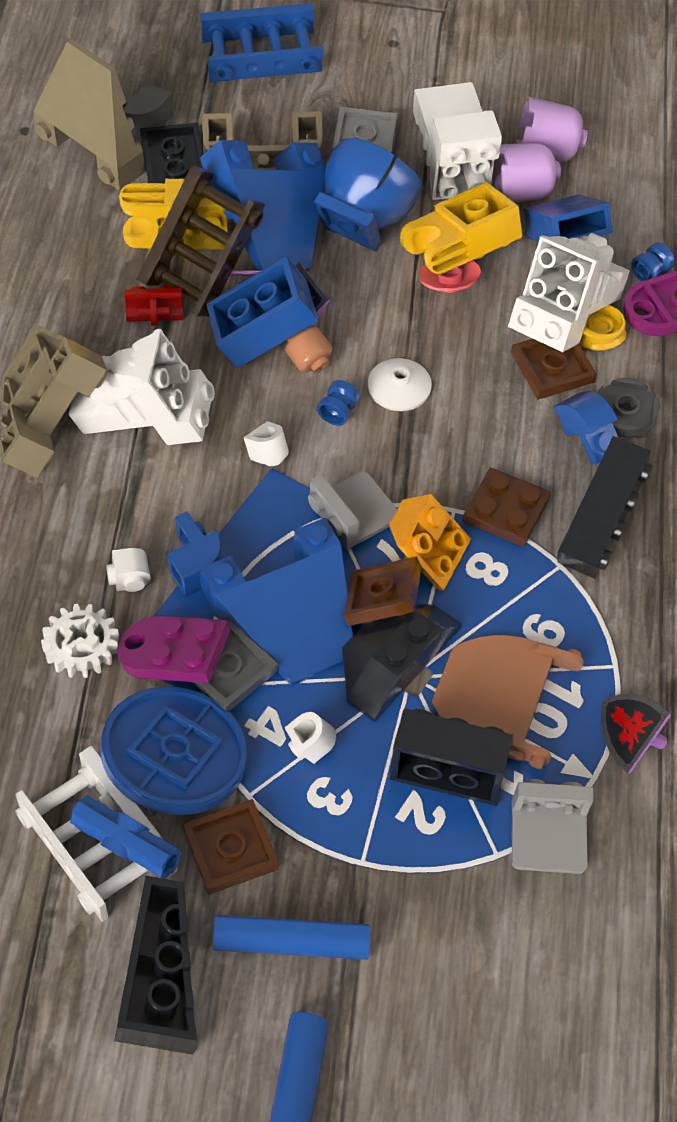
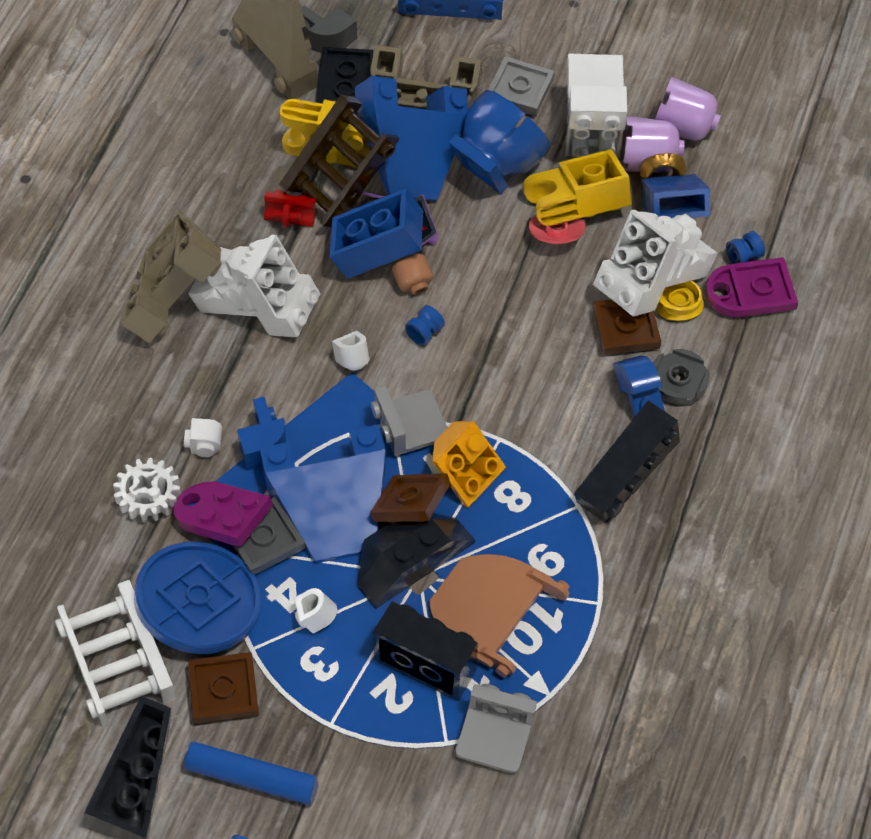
camera: 15 degrees right, 0 degrees up
blue piece [70,795,182,879] -> none
white dish [368,358,432,411] -> none
reddish brown plate [462,467,551,547] -> none
shield [601,693,671,774] -> none
none -> pearl gold piece [640,153,687,179]

